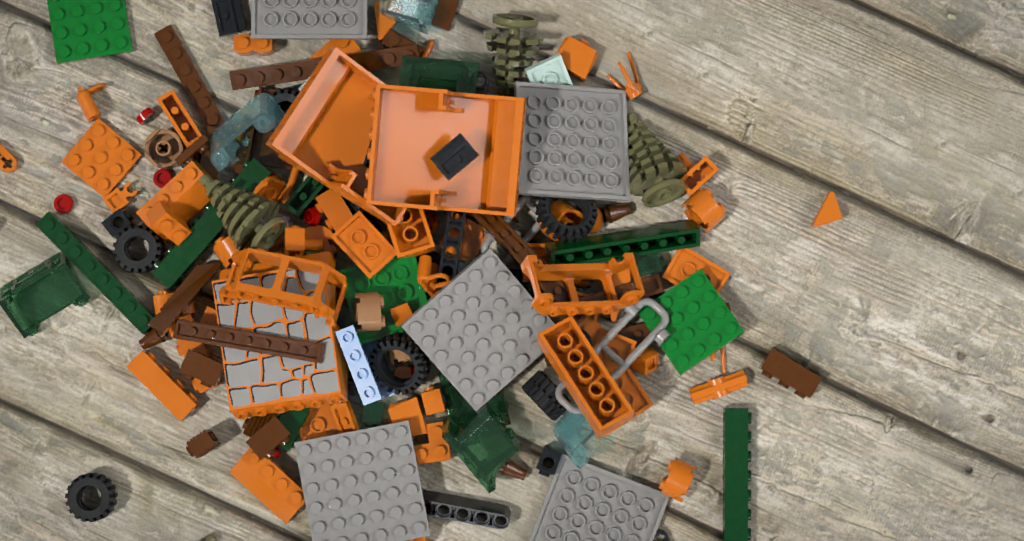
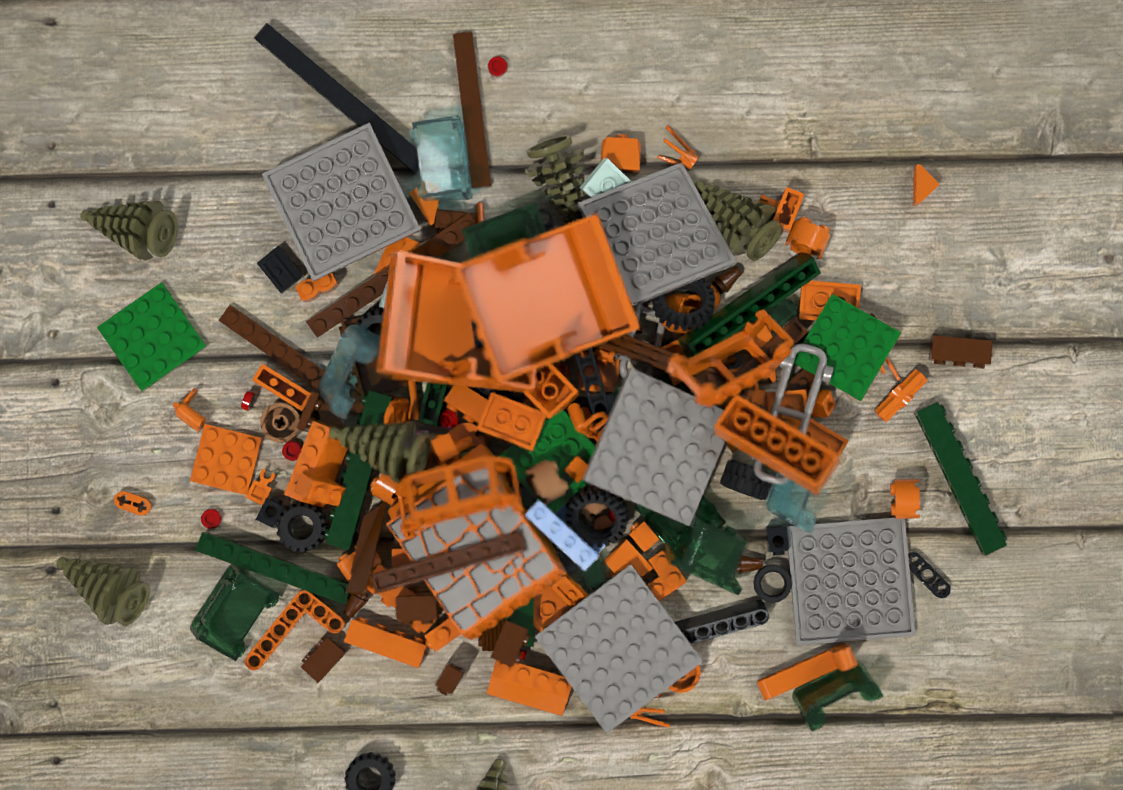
camera: 20 degrees left, 0 degrees up
black plate [430,133,479,181] -> none
none -> orange beam [245,590,346,670]
none -> reddish brown brick [301,636,347,683]
none -> orange torso [424,618,461,652]
none -> orange gear [594,346,616,366]
none -> black tyre [753,565,792,603]

